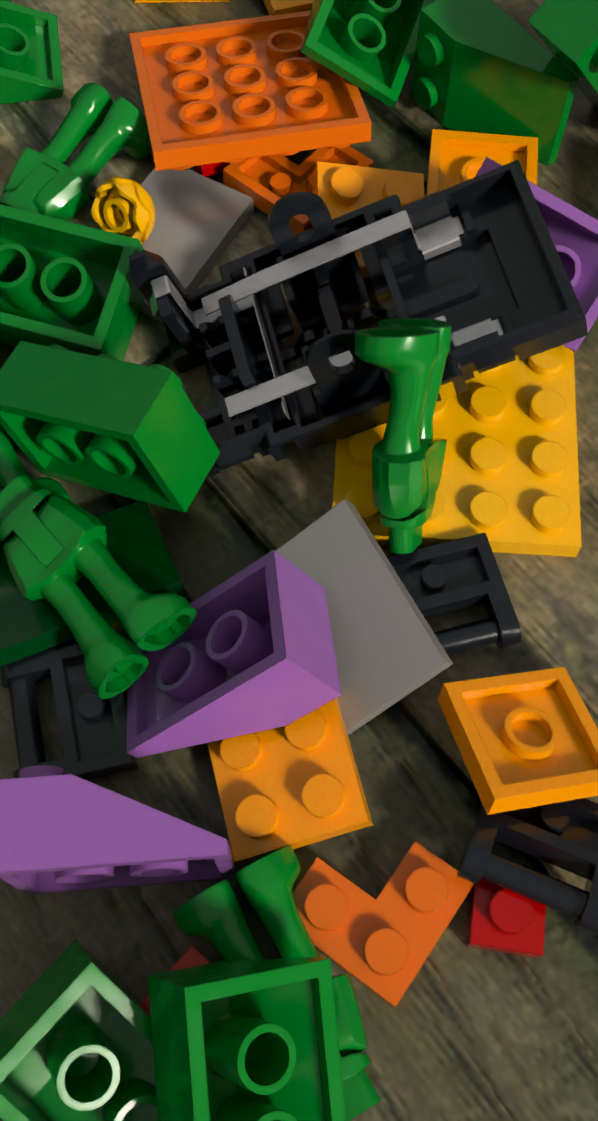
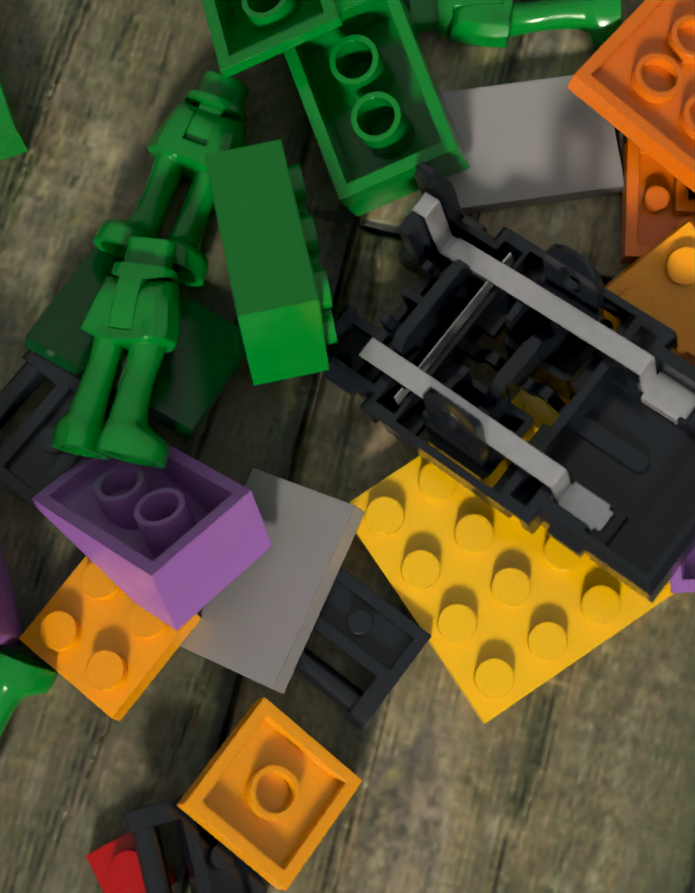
camera: 50 degrees right, 15 degrees up
yellow plate [91,176,156,244] -> none
orange plate [293,841,475,1009] -> none
green piece [355,318,451,554] -> none

